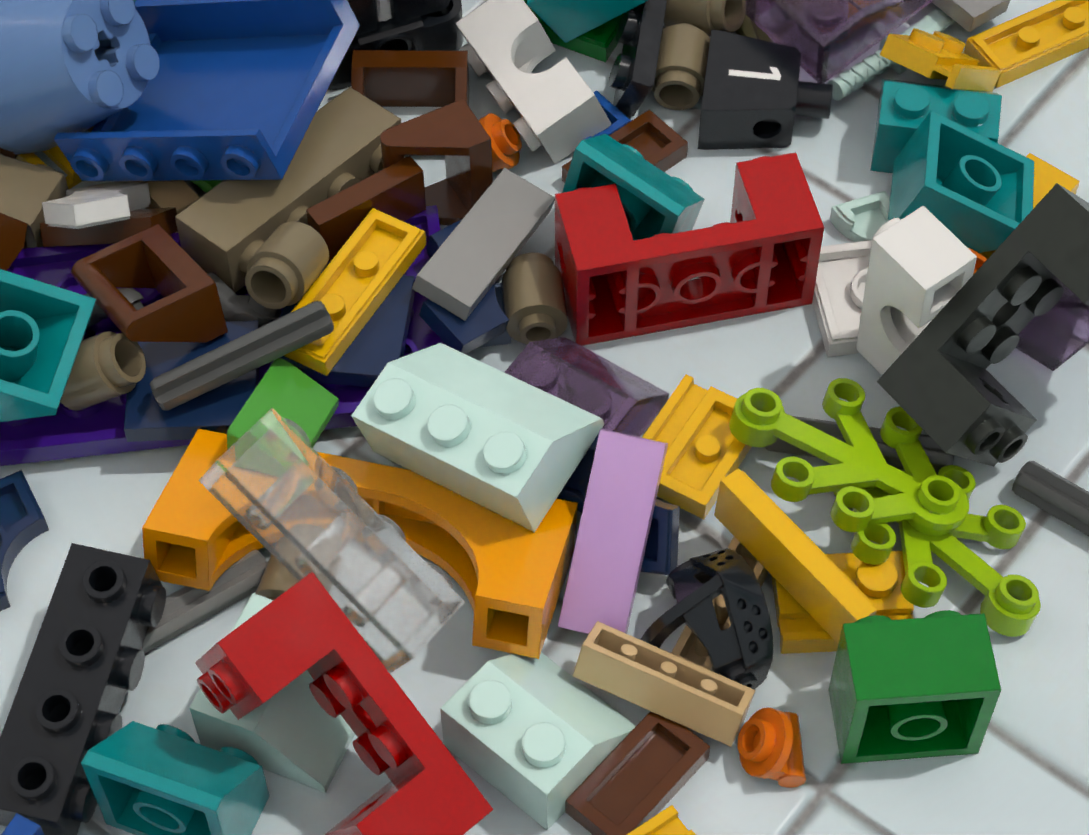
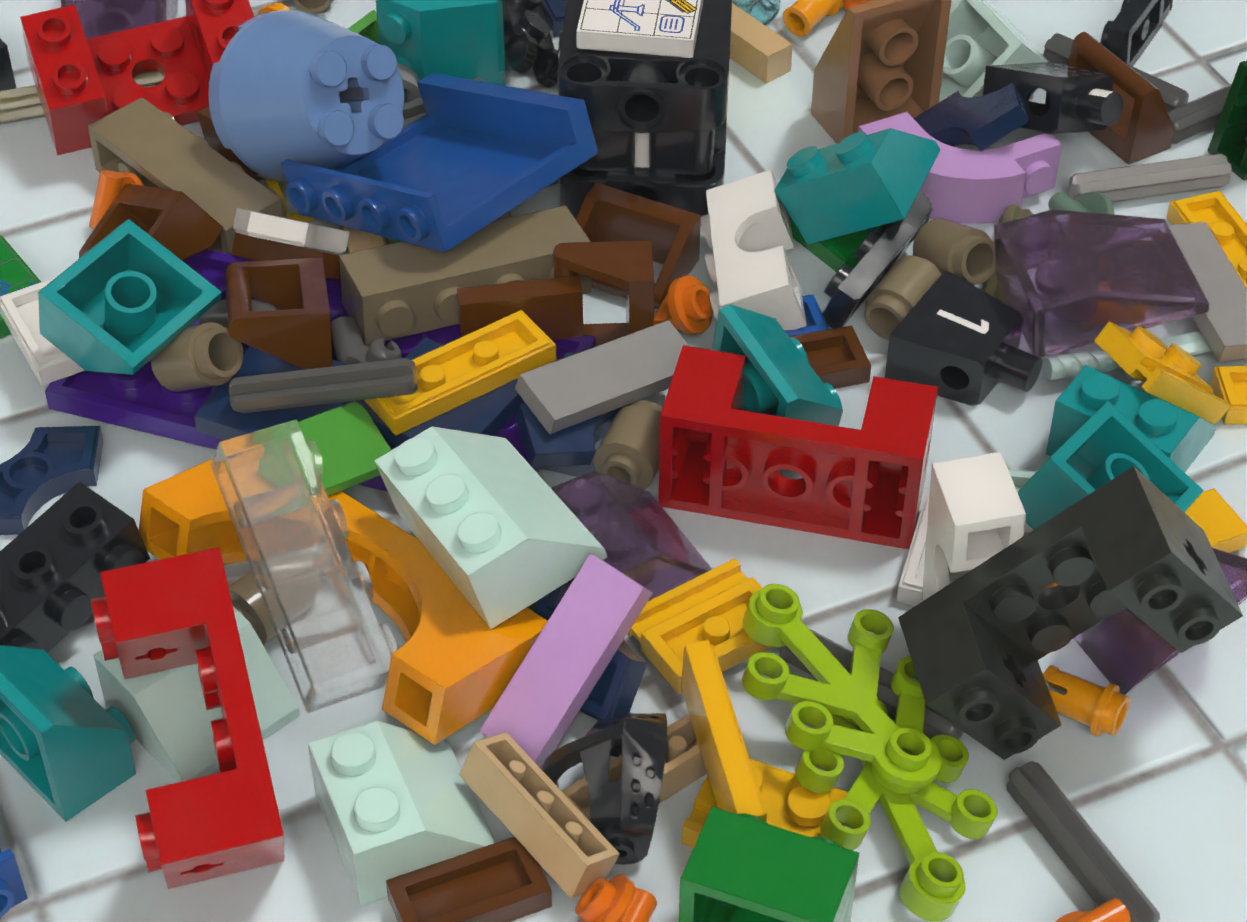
camera: 25 degrees right, 10 degrees down
dark tan brick [245,221,329,309] -> none
none -> light orange pin [1043,665,1130,737]

